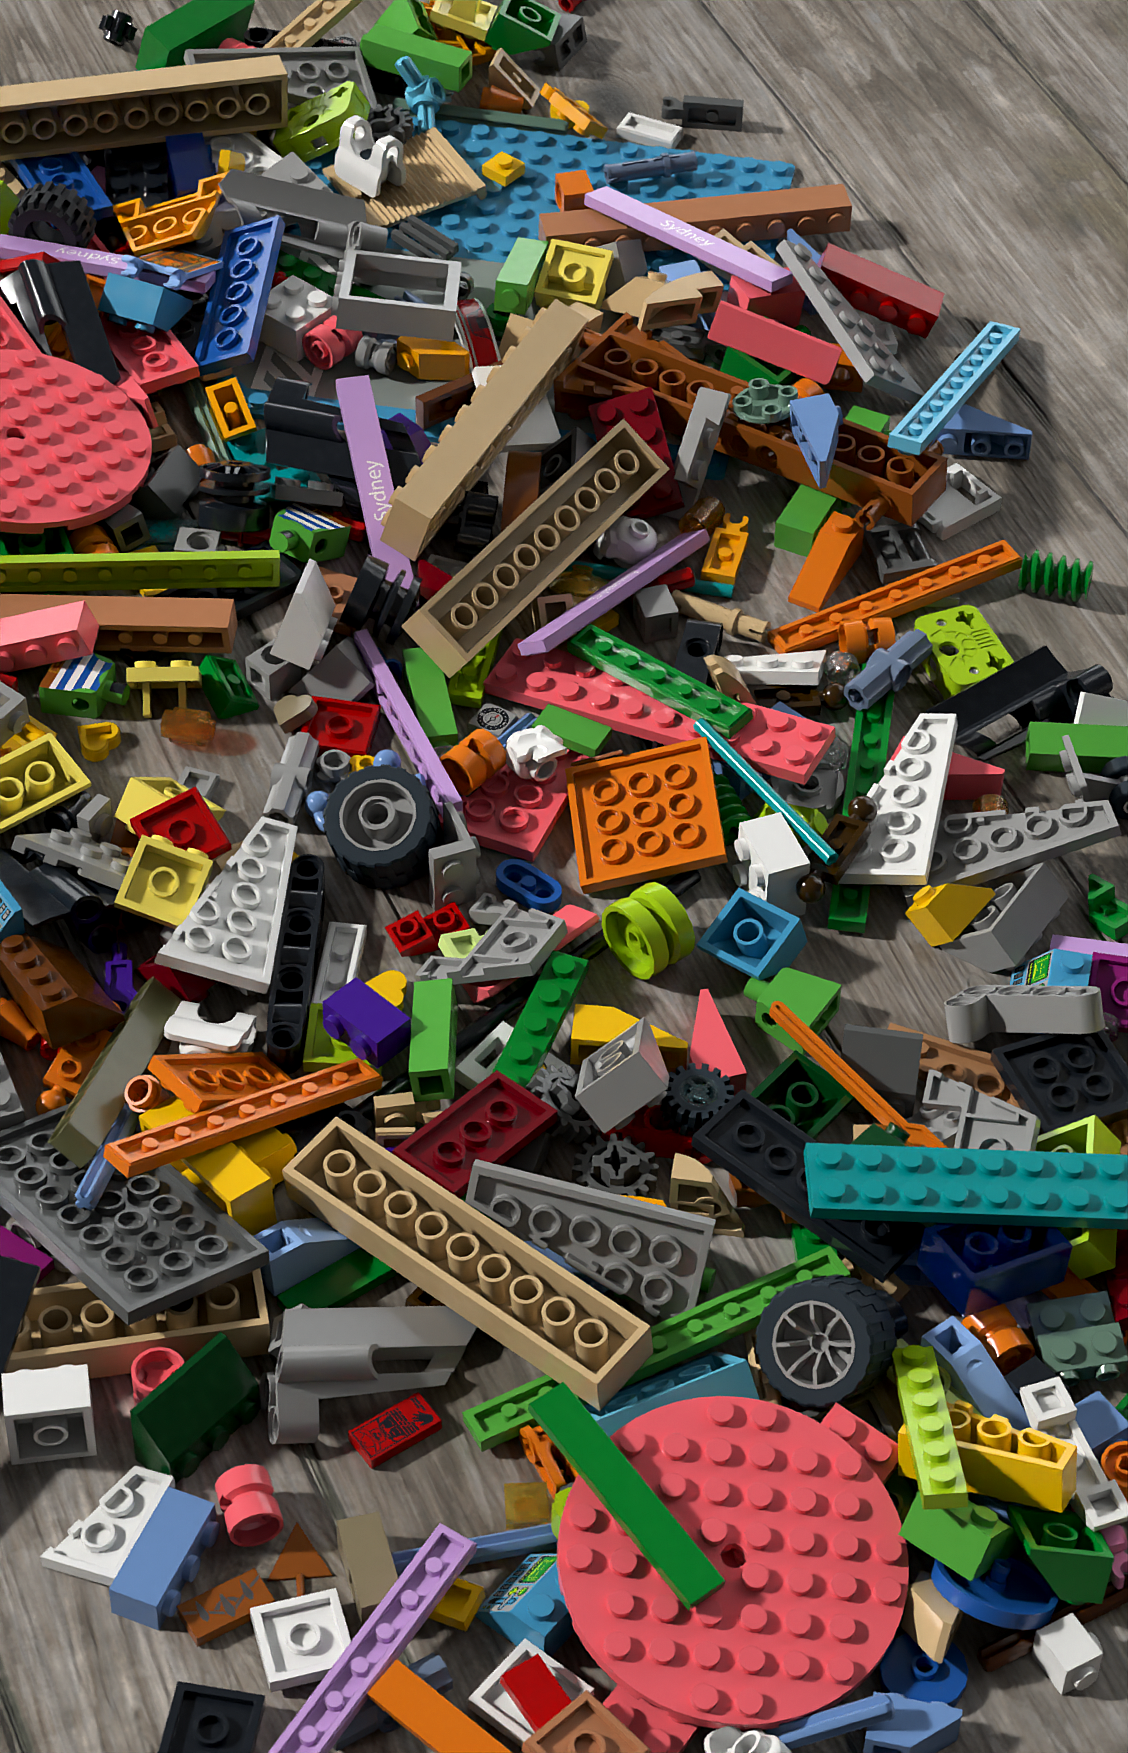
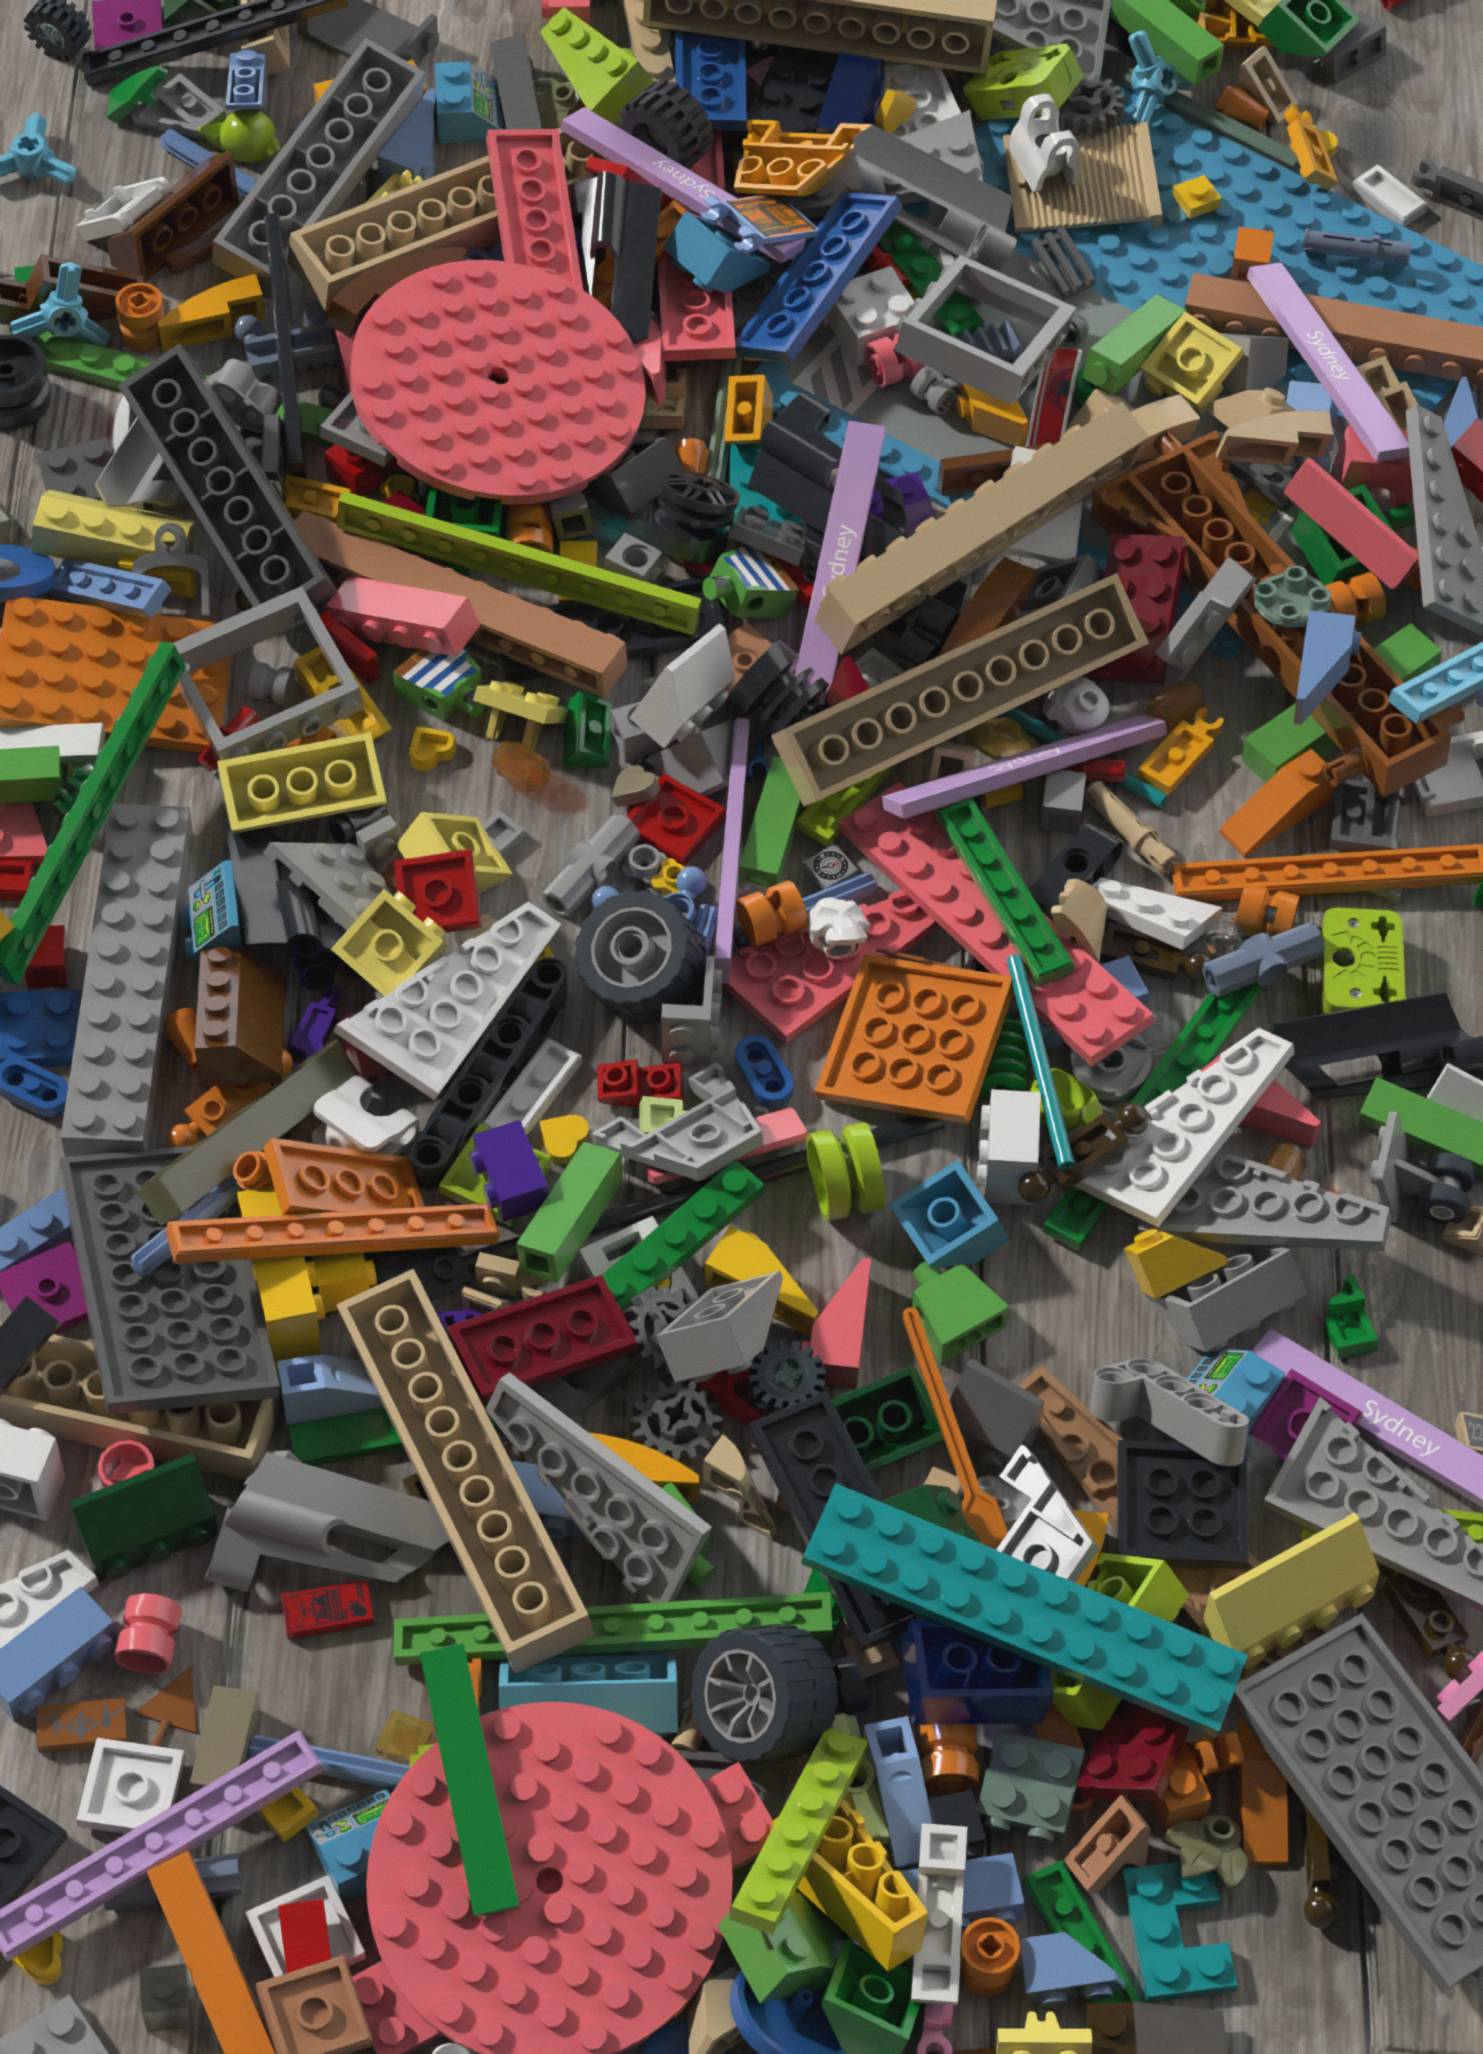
camera: 25 degrees right, 10 degrees up
bright green tile [532,703,612,757] -> none

